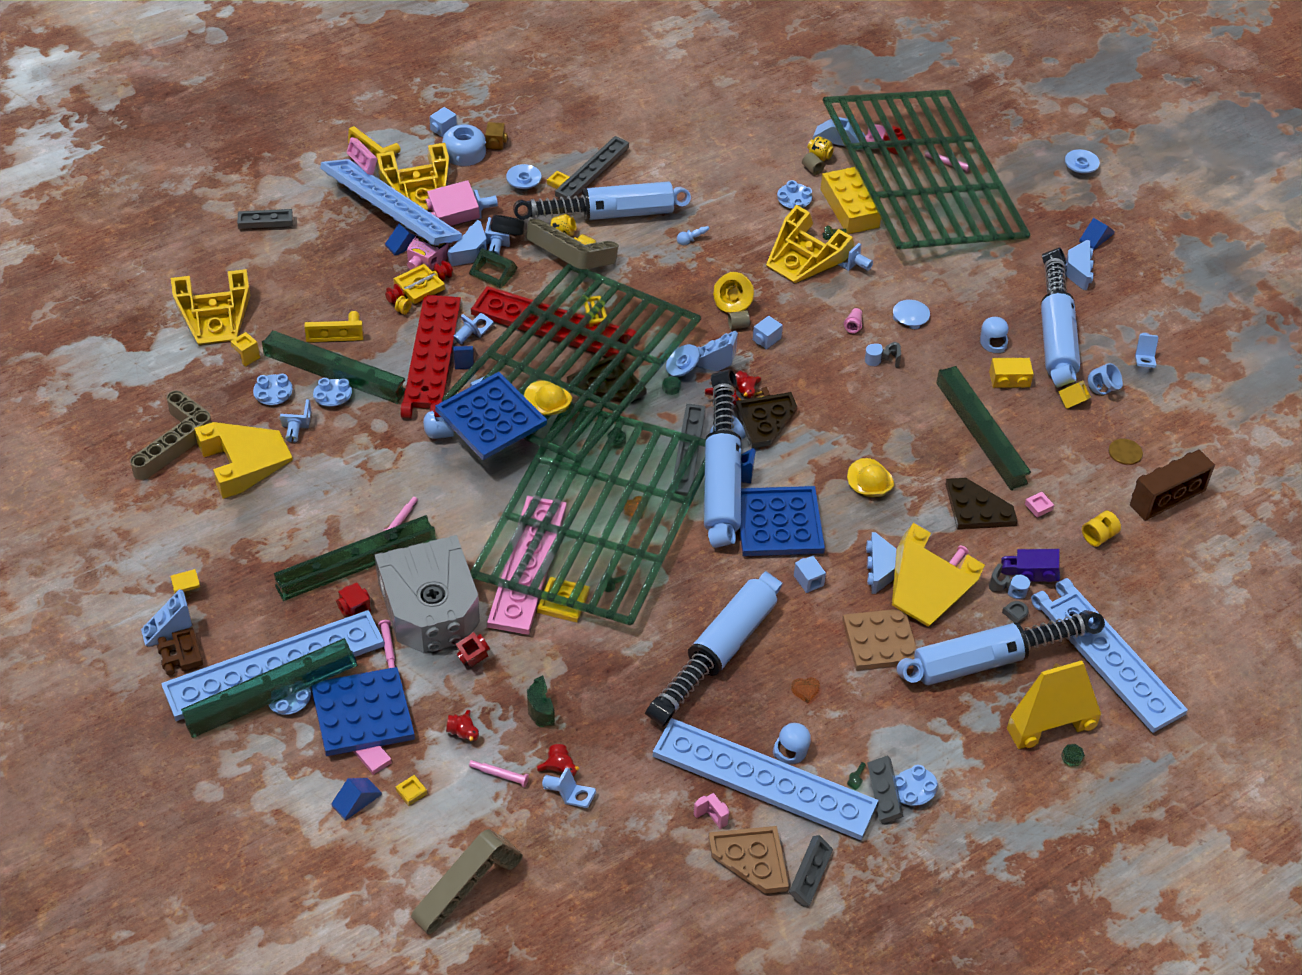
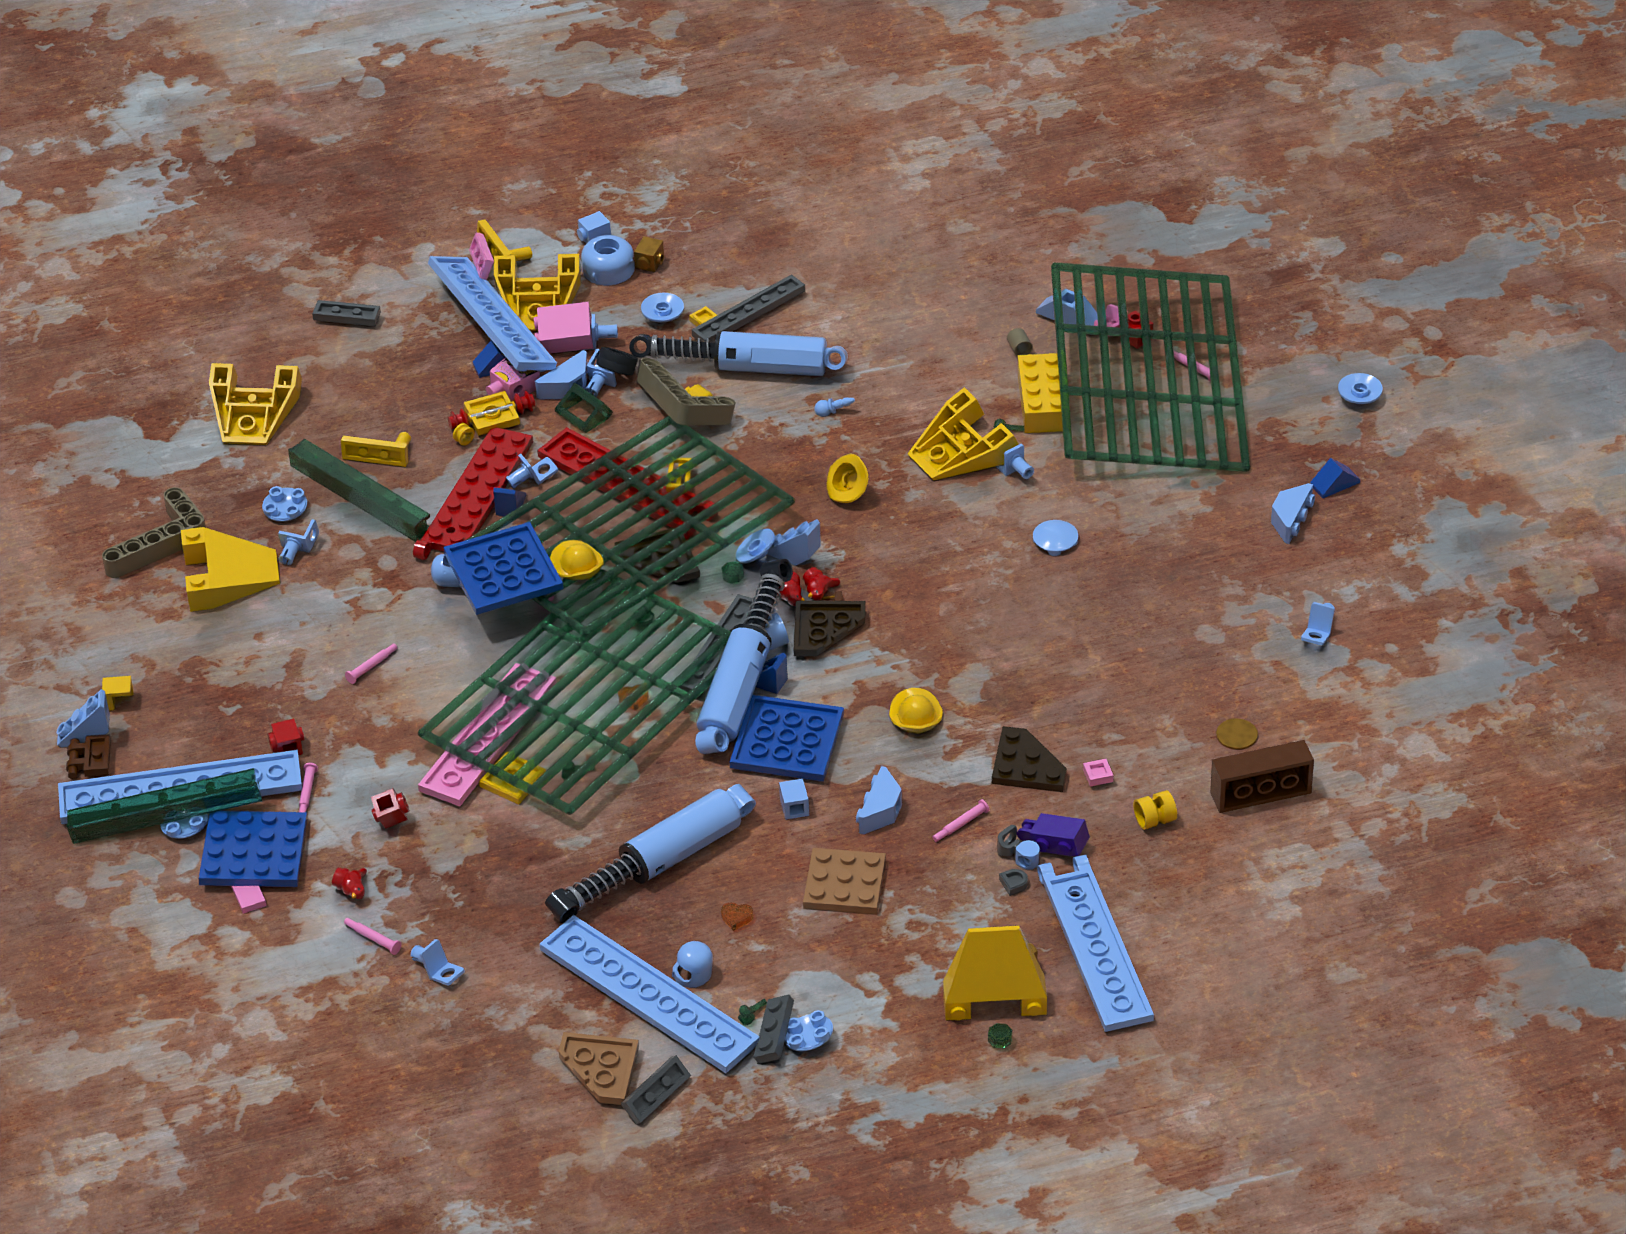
camera: 20 degrees right, 5 degrees down
yellow panel [230,332,260,367] -> none
clear green tile [274,515,437,601] -> none
light blue dish [313,378,352,406] -> none
blue slope [331,778,382,821] -> none
light grey piece [375,535,480,653] -> none
yellow tile [395,775,427,806] -> none
dark tan beam [411,829,523,934] -> none
clear green cylinder [527,675,555,727] -> none
red animal [537,744,579,777] -> none
yellow head [551,214,577,237] -> none
bright pink bracket [694,793,729,829] -> none
dark tan beam [728,311,750,330] -> none
light blue brick [753,316,783,349] -> none
light blue dish [777,180,812,209] -> none
yellow head [807,136,834,161] -> none
bright pink cone [844,308,862,333] -> none
leg [865,342,901,368] -> none
yellow wedge [892,523,985,627] -> none
light blue piece [897,610,1105,685] -> none
clear green tile [936,366,1031,490] -> none
light blue helmet [980,317,1009,353] -> none
yellow brick [989,358,1033,388] -> none
light blue piece [1041,247,1080,388] -> none
yellow panel [1058,380,1091,408] -> none
light blue helmet [1087,363,1123,395] -> none

